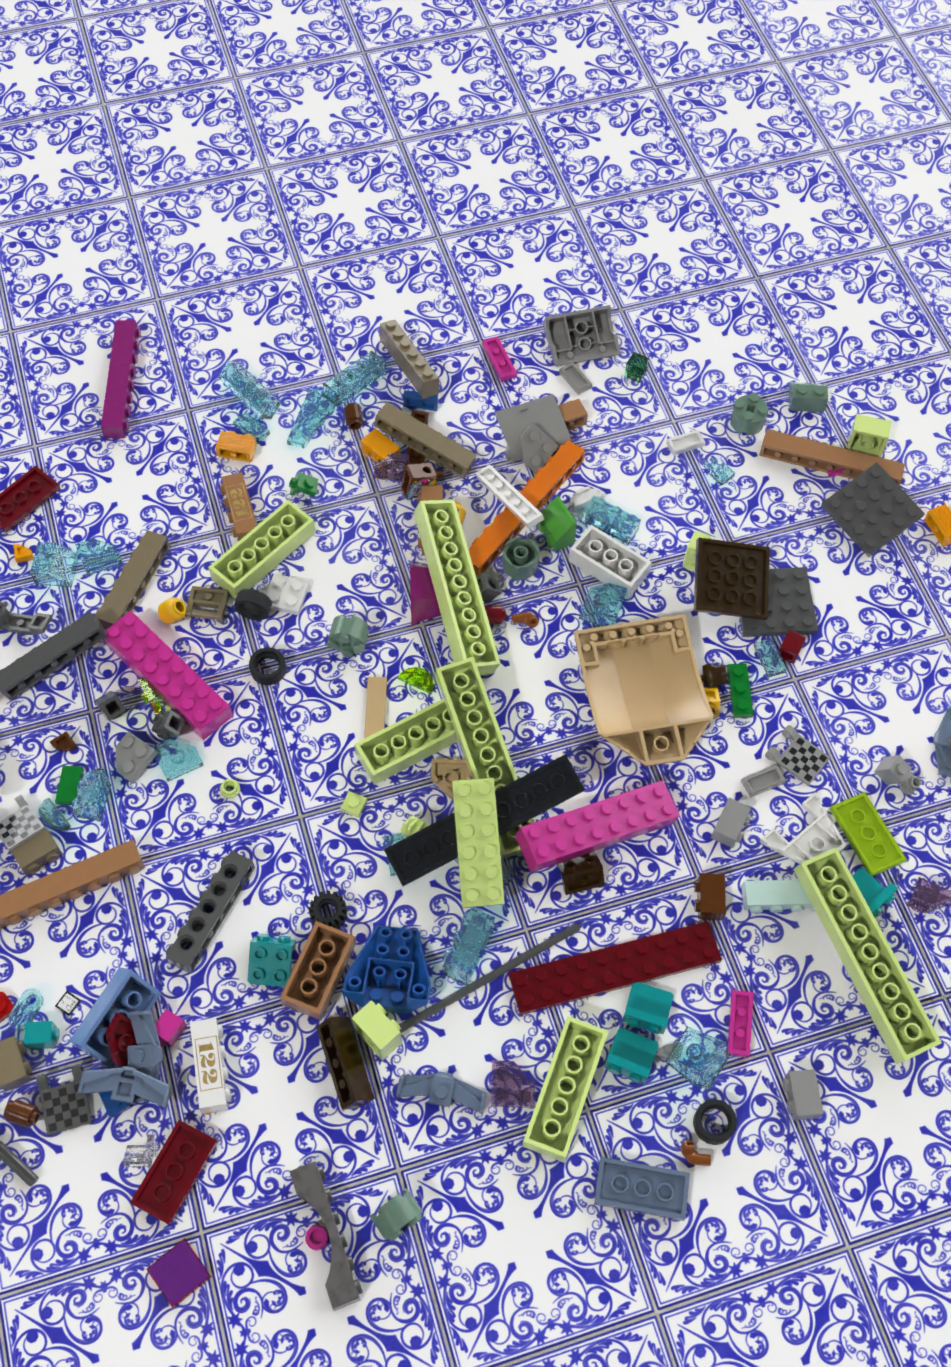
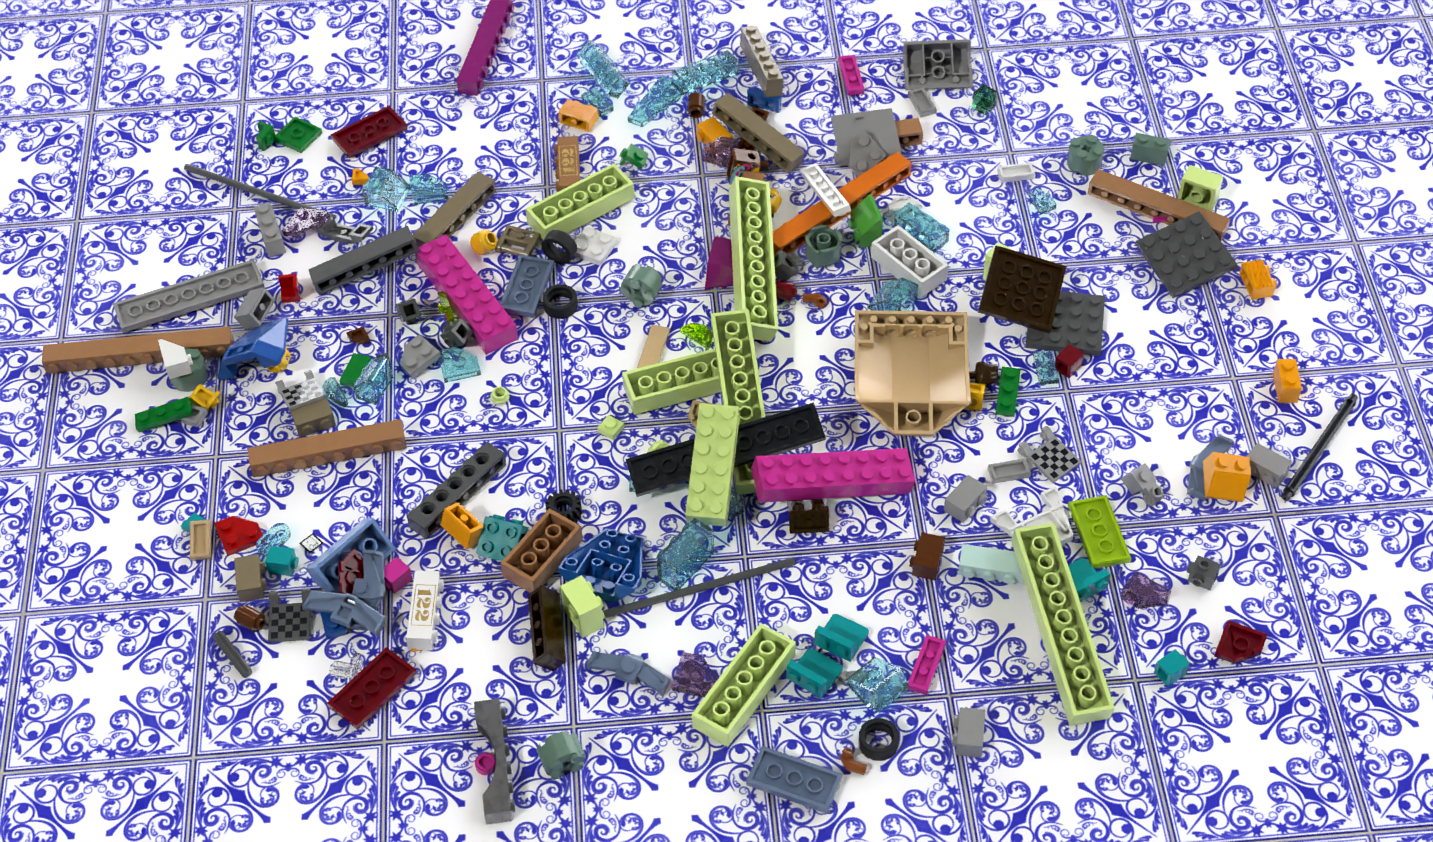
camera: 15 degrees right, 10 degrees down
dark purple tile [146,1238,212,1309] -> none
dark red plate [508,921,722,1016] -> none
none -> light orange brick [440,503,484,549]
none -> sand blue plate [500,255,555,318]

